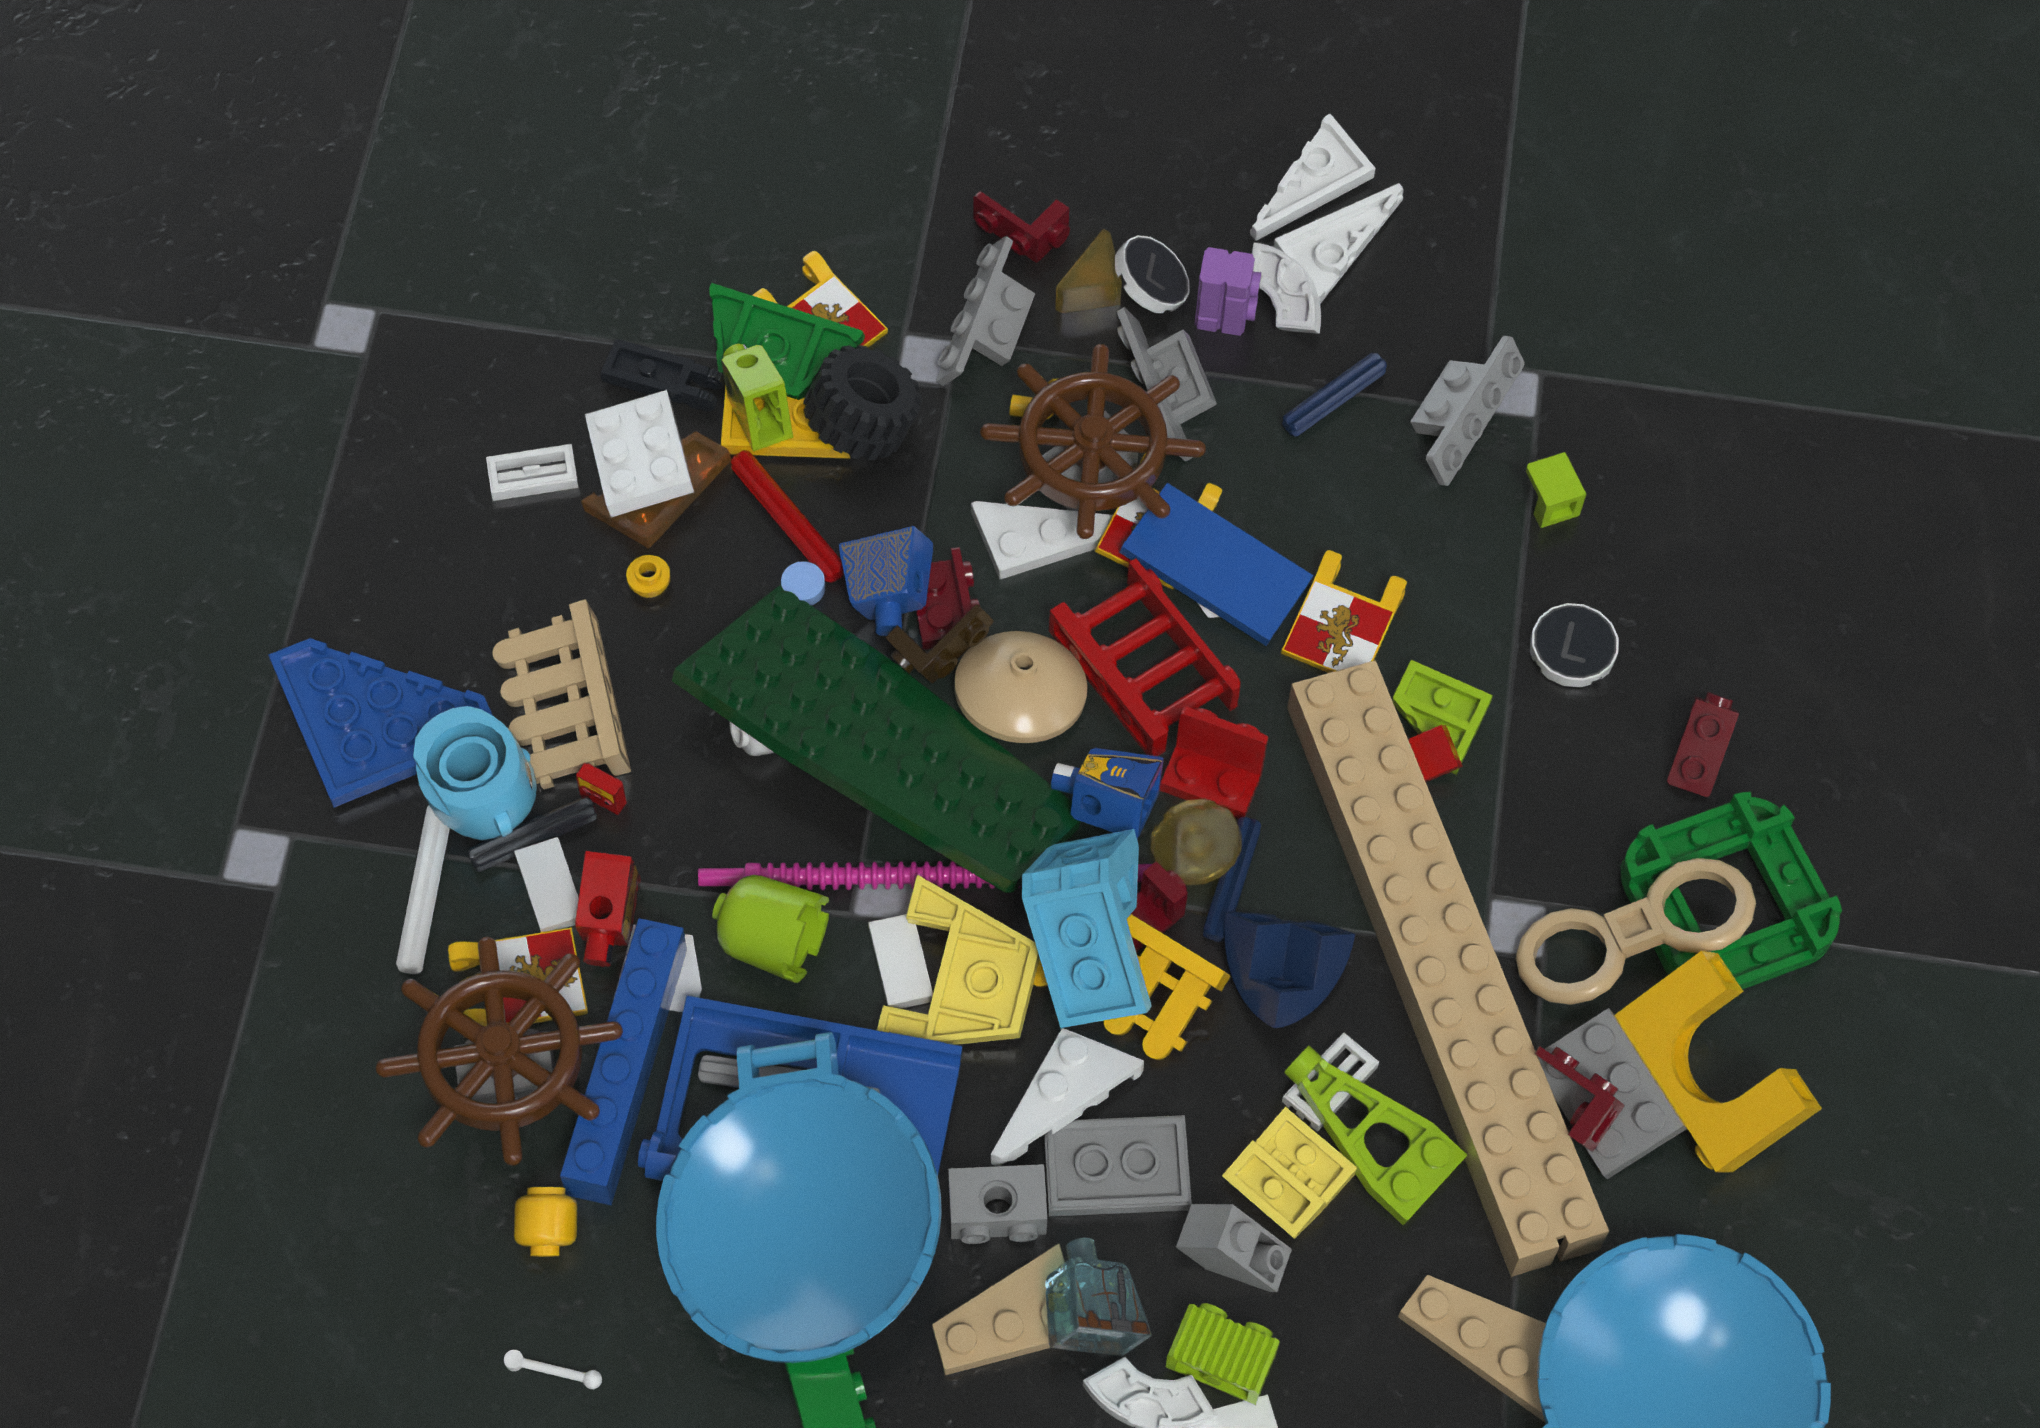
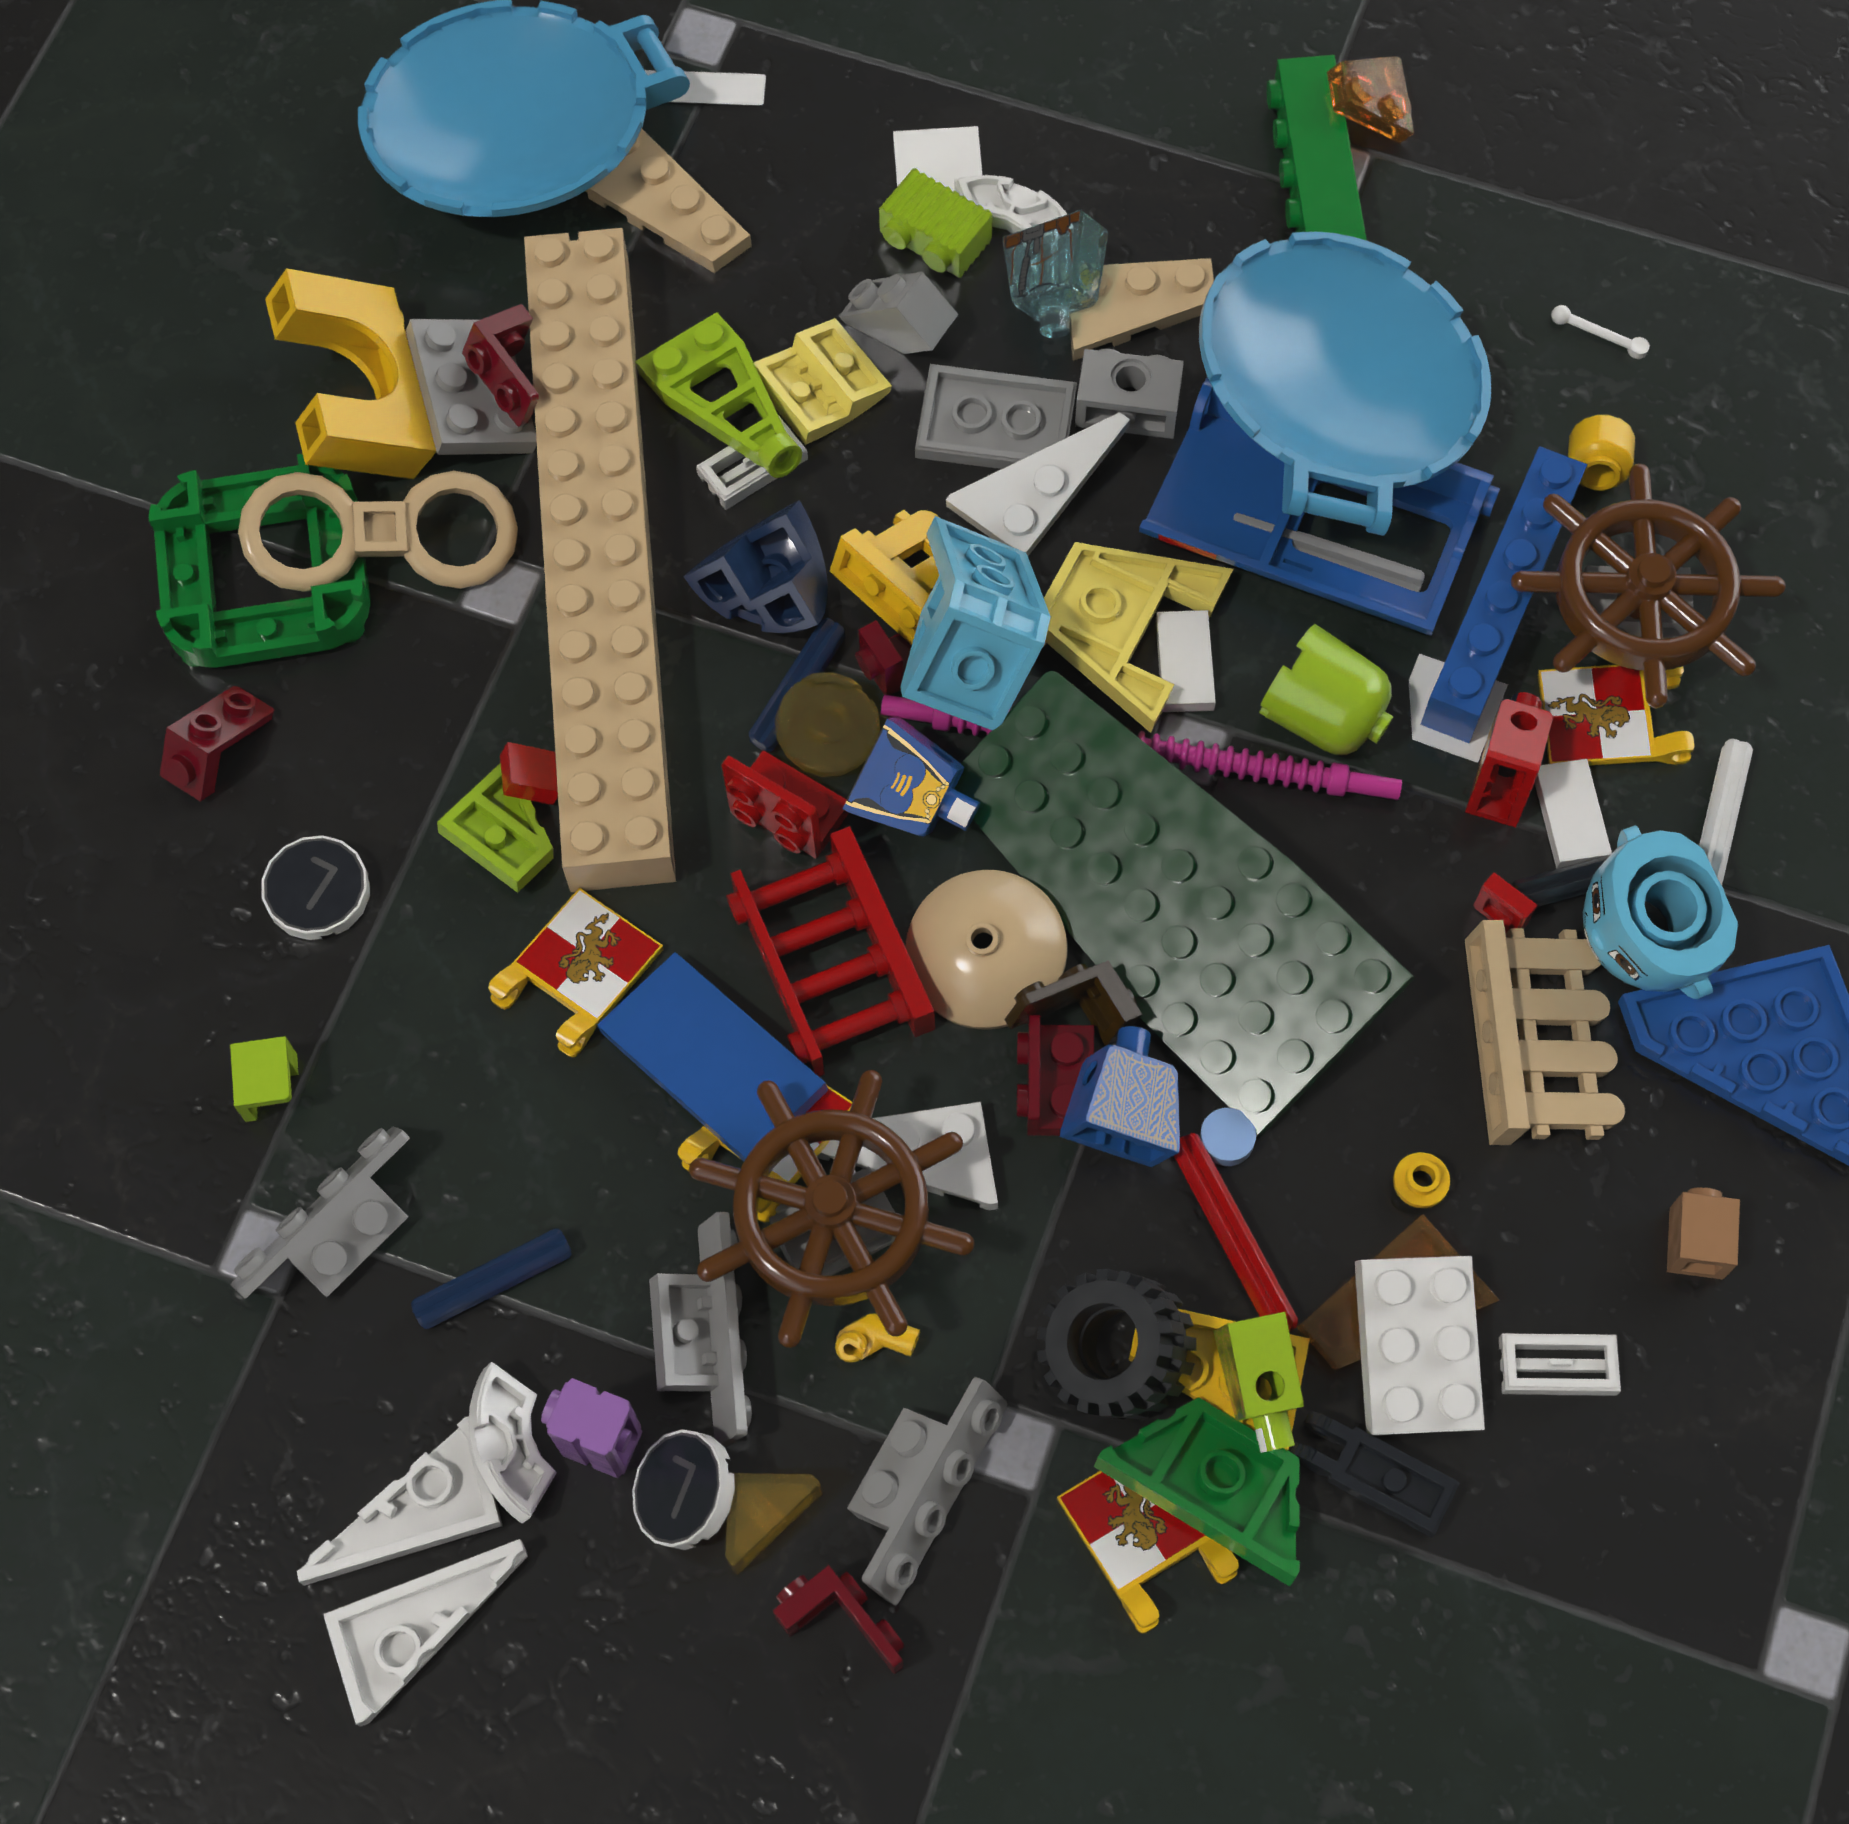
camera: 165 degrees left, 5 degrees up
none -> medium nougat brick [1667,1188,1740,1280]

